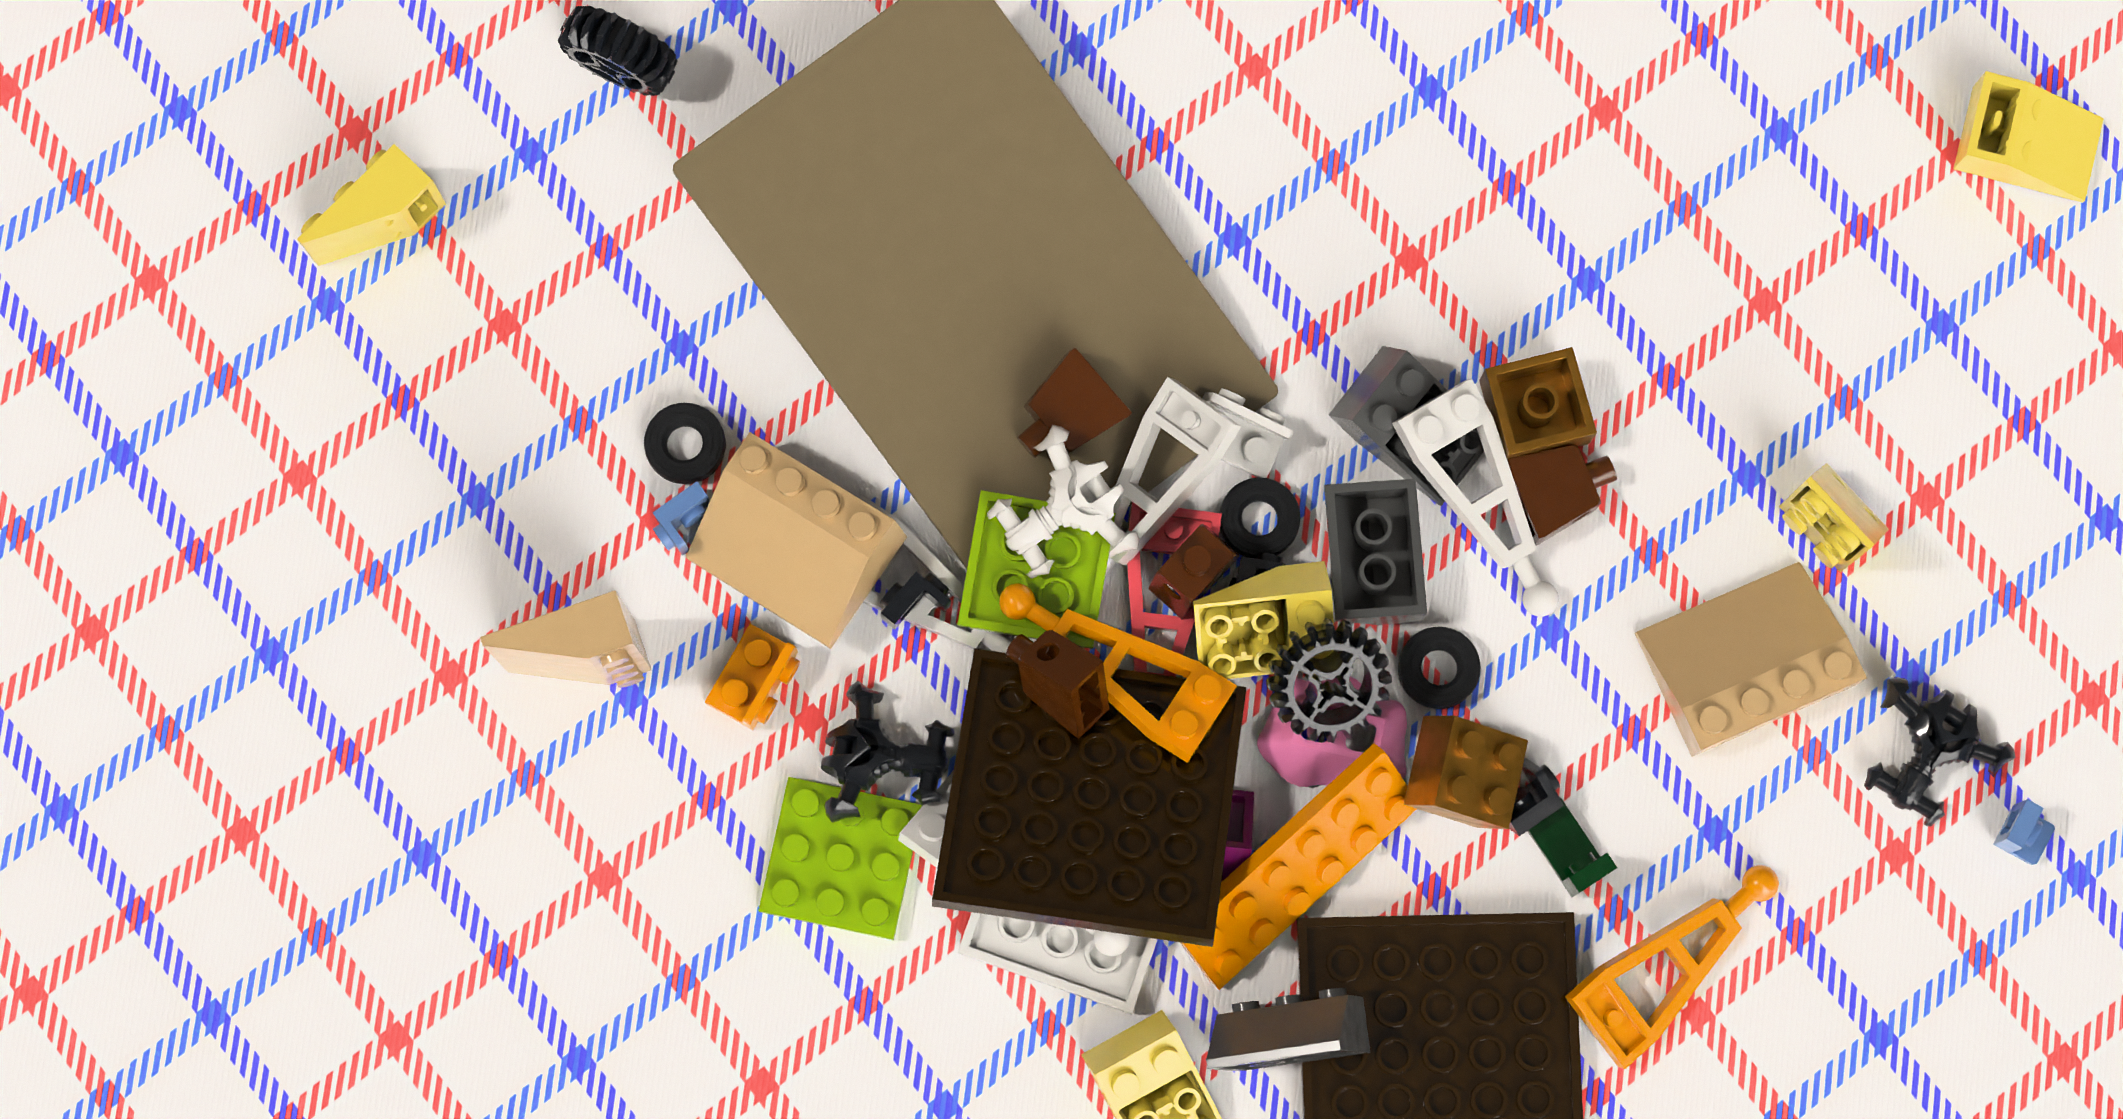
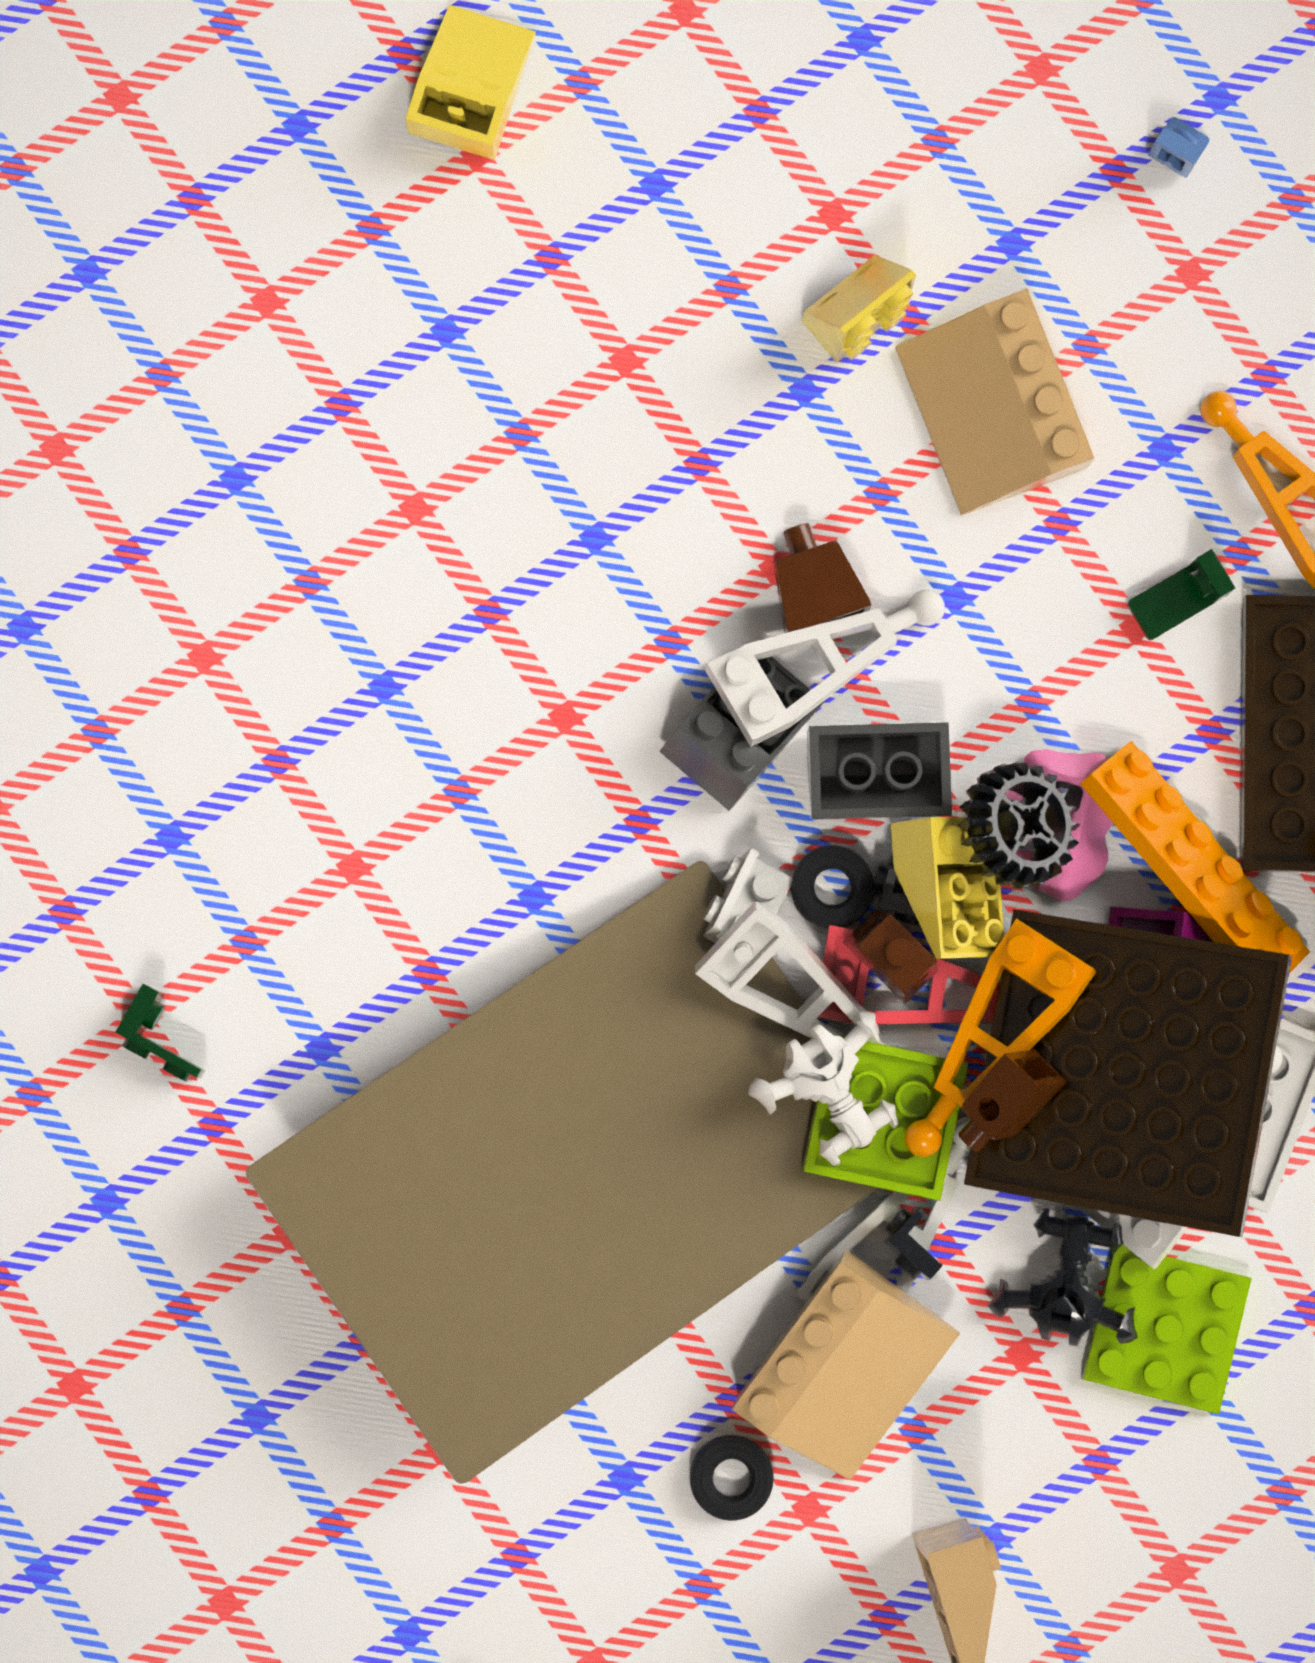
camera: 90 degrees left, 5 degrees up
black gear [557,6,678,96] -> none
medium blue bracket [652,481,710,556] -> none
light orange bracket [705,623,800,730] -> none
reddish brown torso [1017,348,1132,458] -> none
black tyre [1398,626,1481,709] -> none
pearl gold brick [1403,716,1528,829] -> none
pearl gold brick [1479,347,1597,459] -> none
black bracket [1509,758,1564,837] -> none
black piece [1864,677,2016,827] -> none

